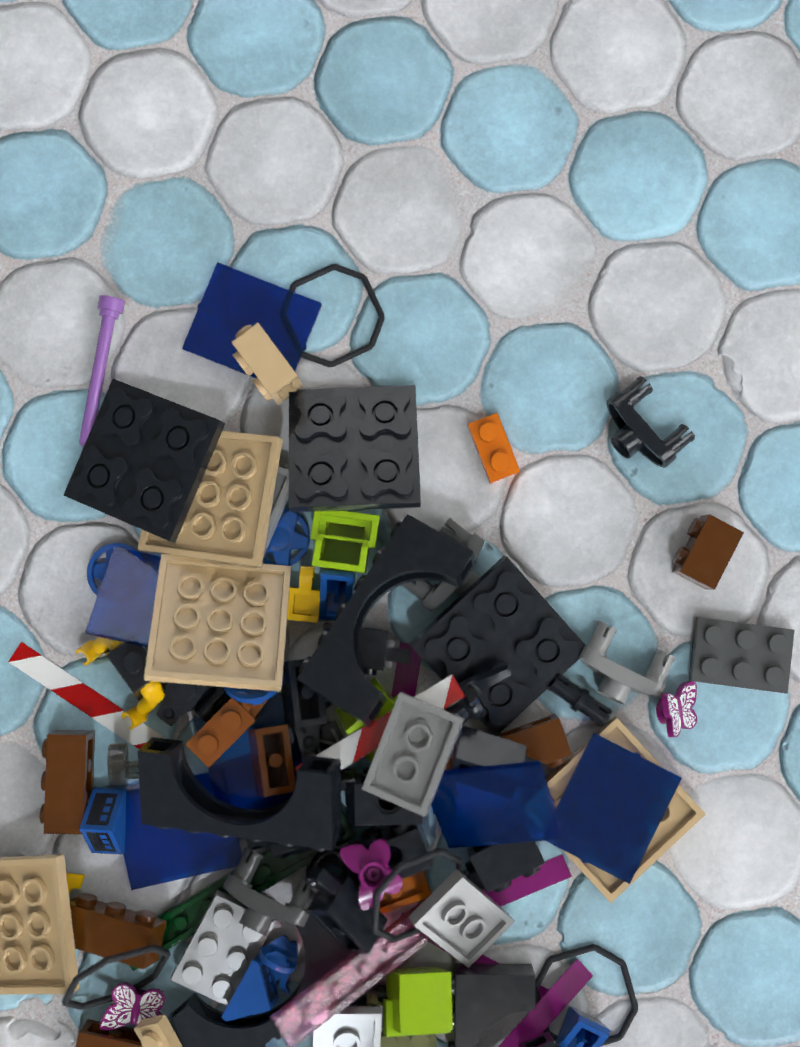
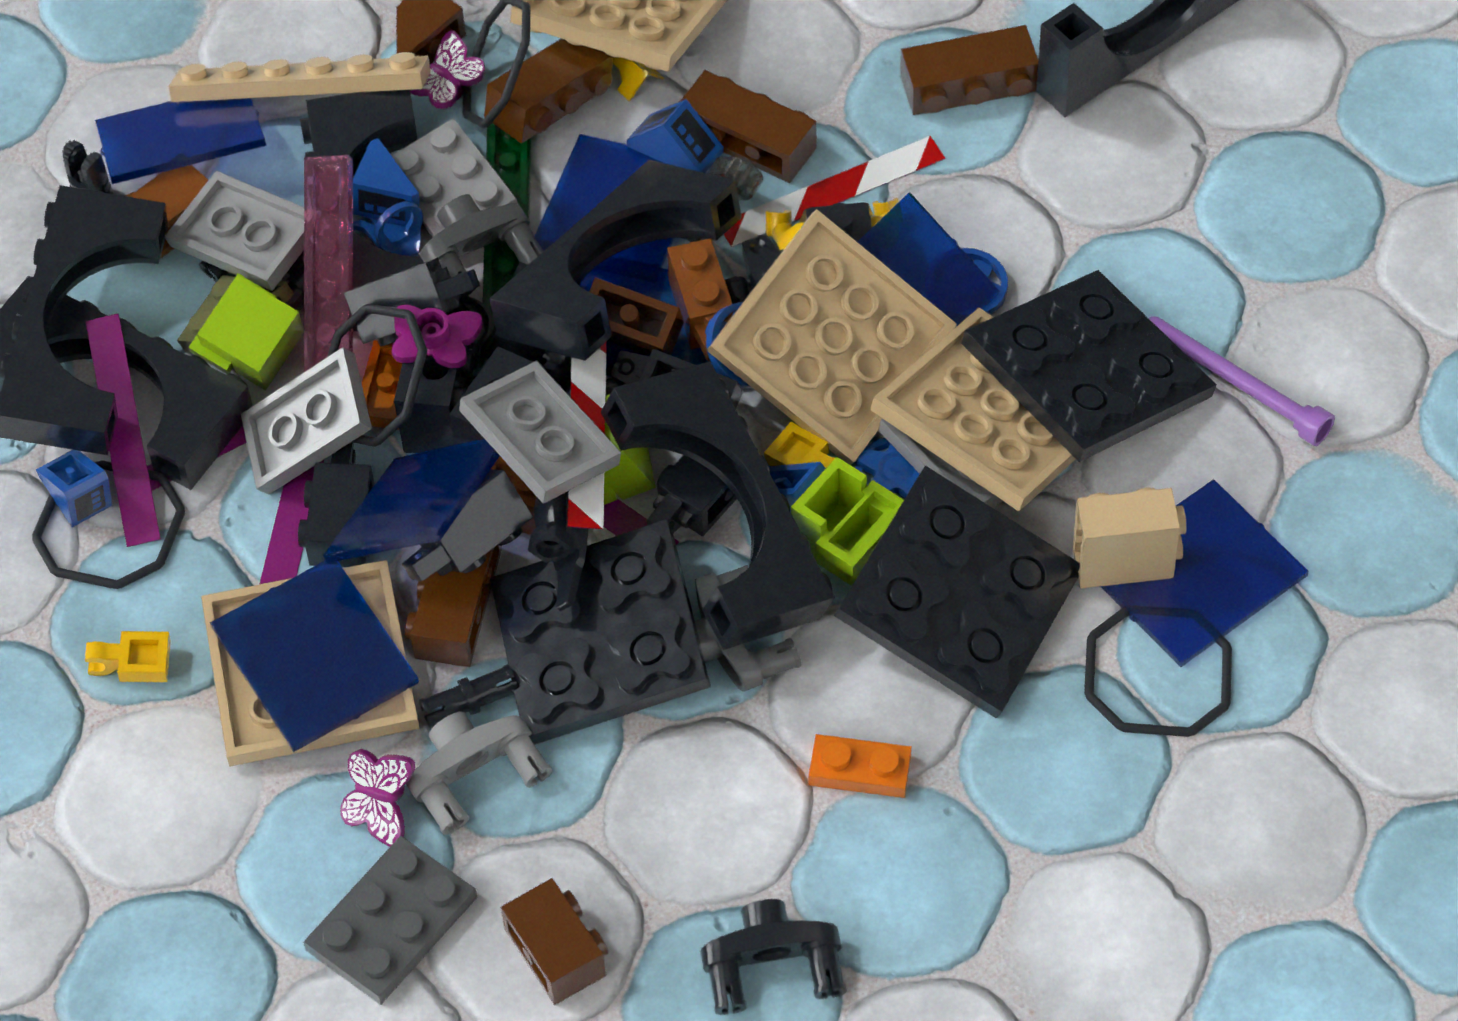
camera: 120 degrees right, 30 degrees down
none -> yellow plate [85,631,171,682]

